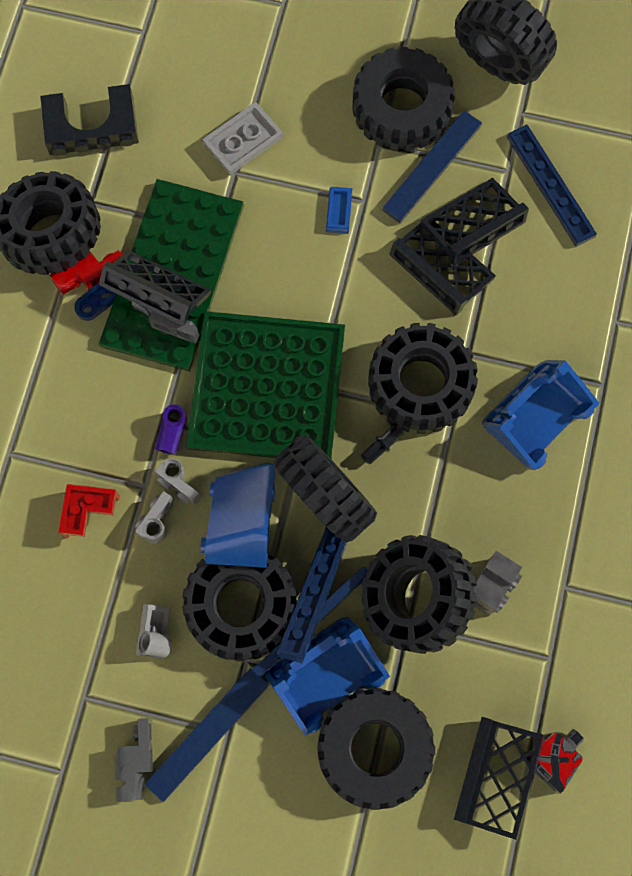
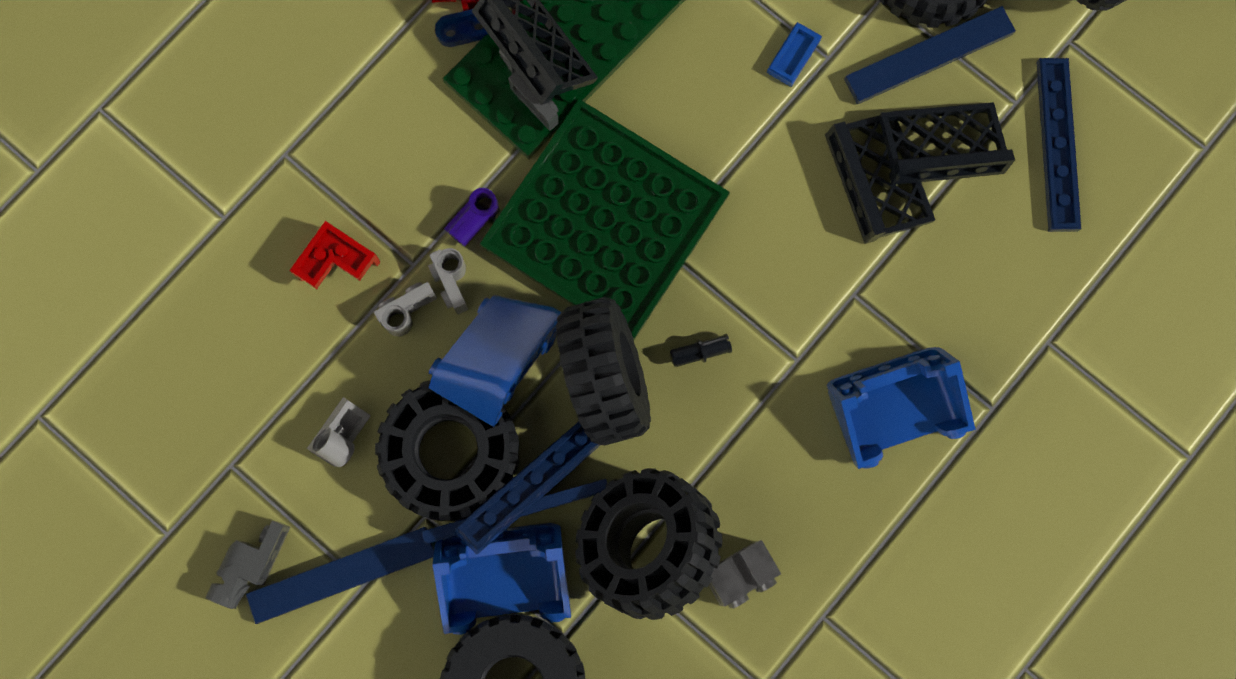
camera: 25 degrees right, 5 degrees up
black tyre [368,323,478,434] -> none

